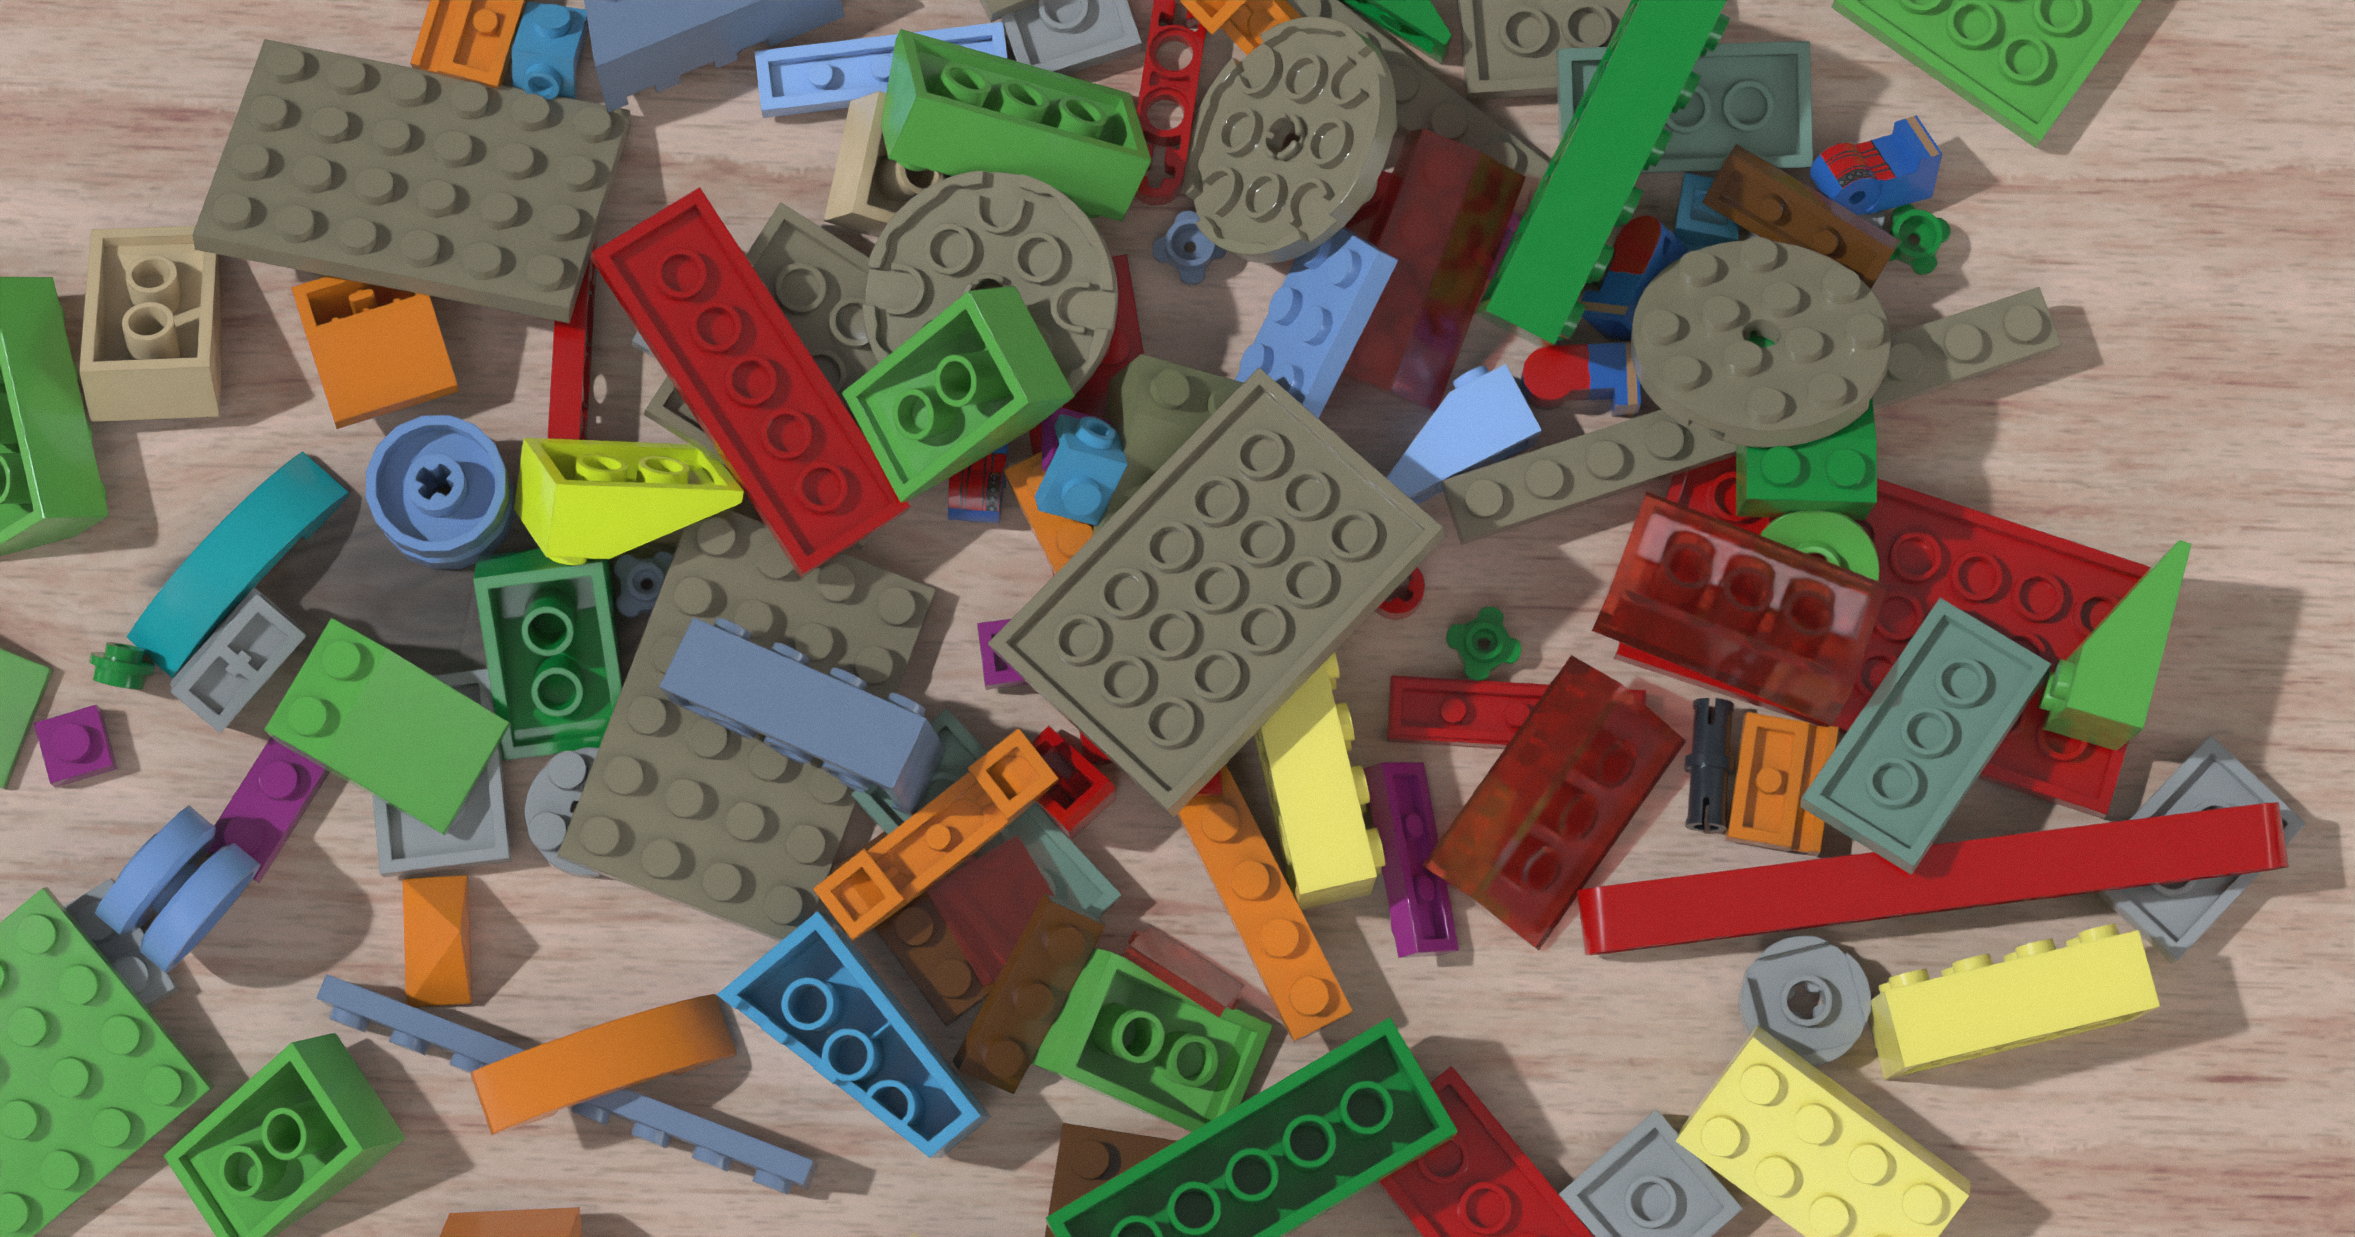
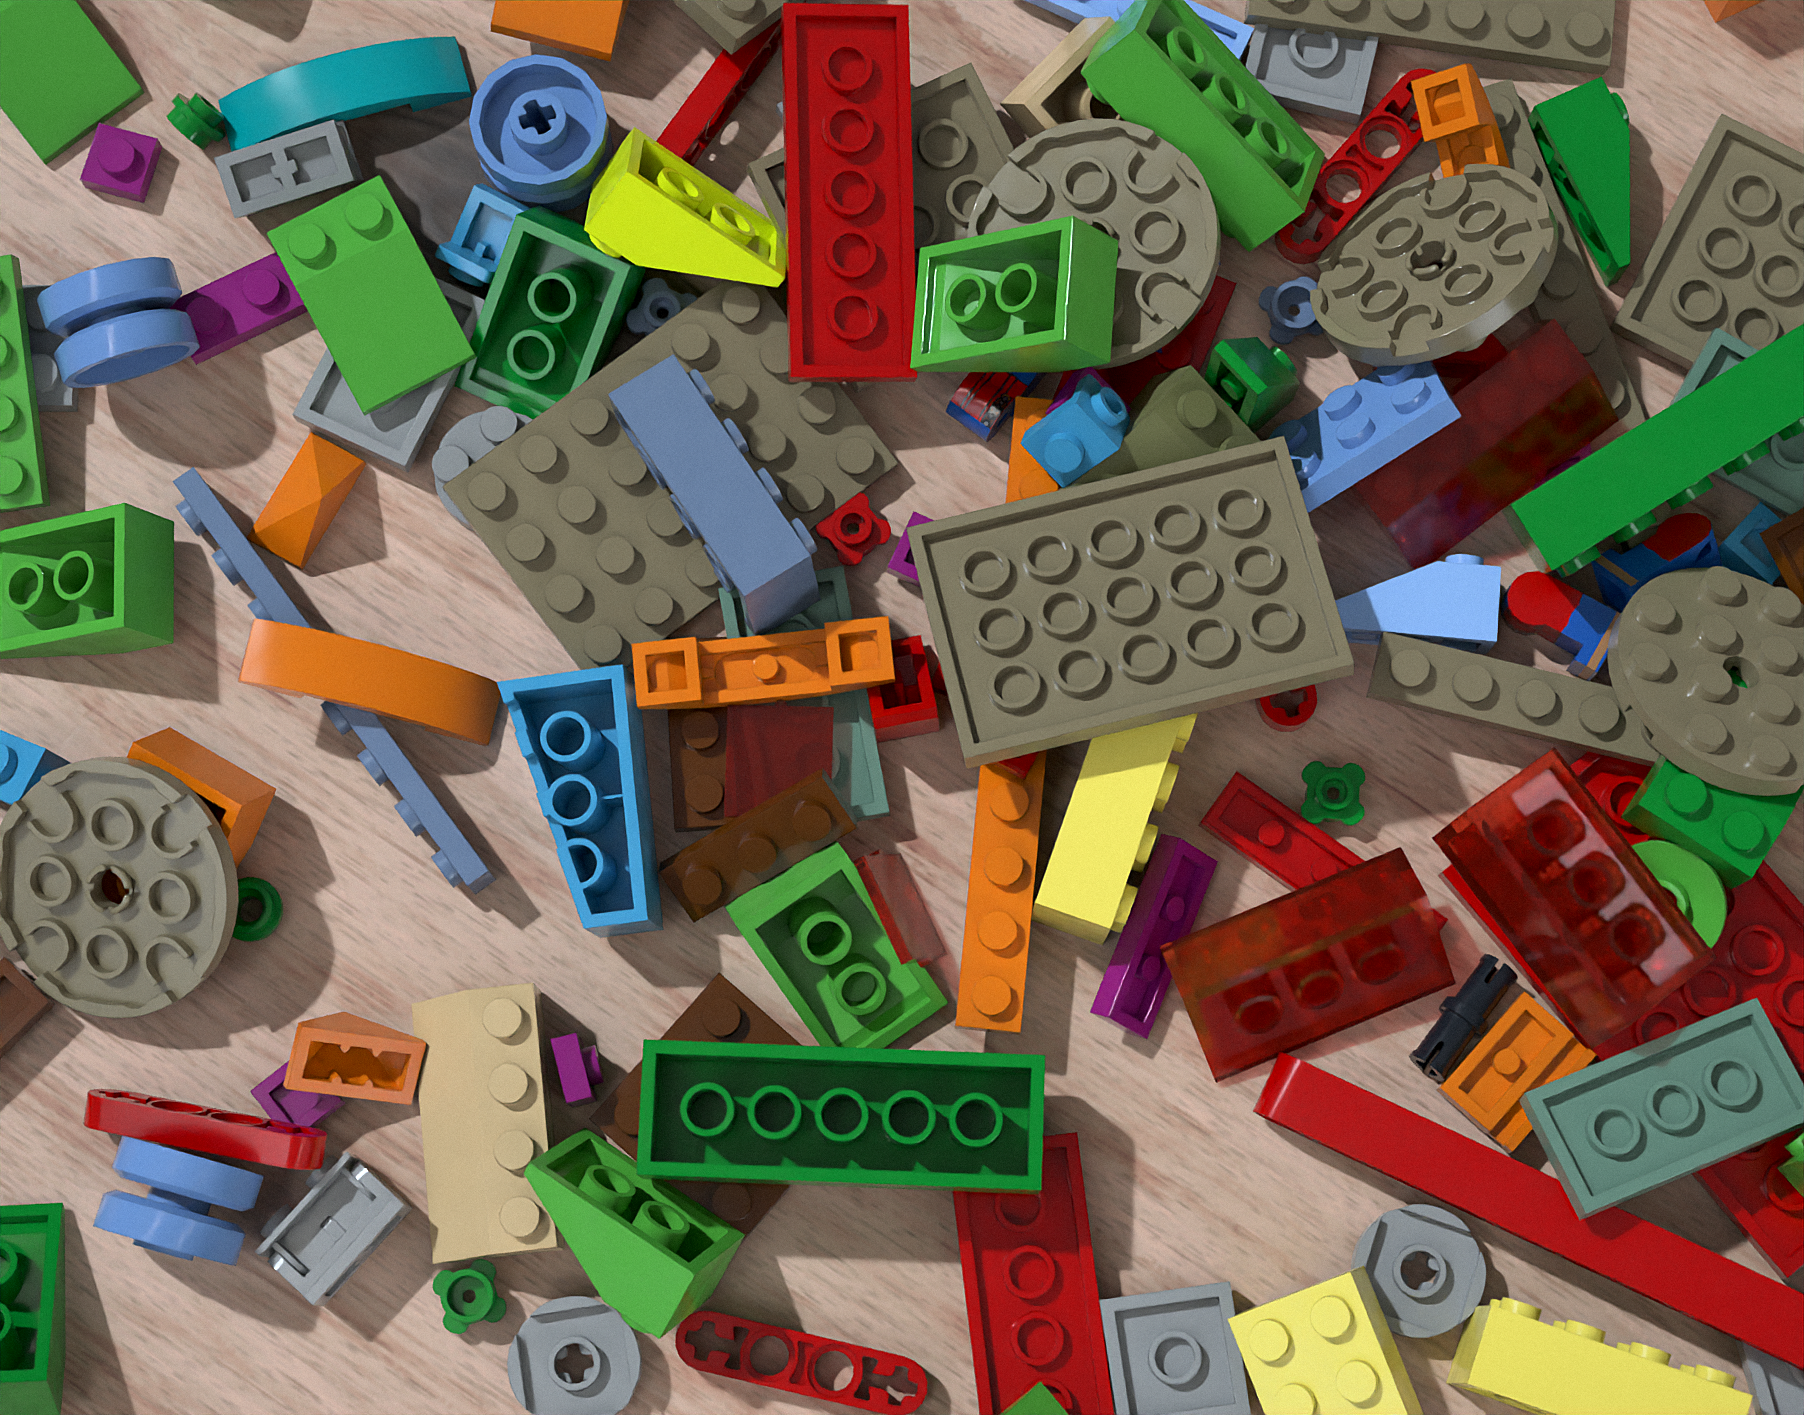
camera: 35 degrees right, 0 degrees up
none -> dark azure bracket [434,183,531,287]
none -> red plate [816,492,891,566]
none -> green slope [1204,337,1300,434]

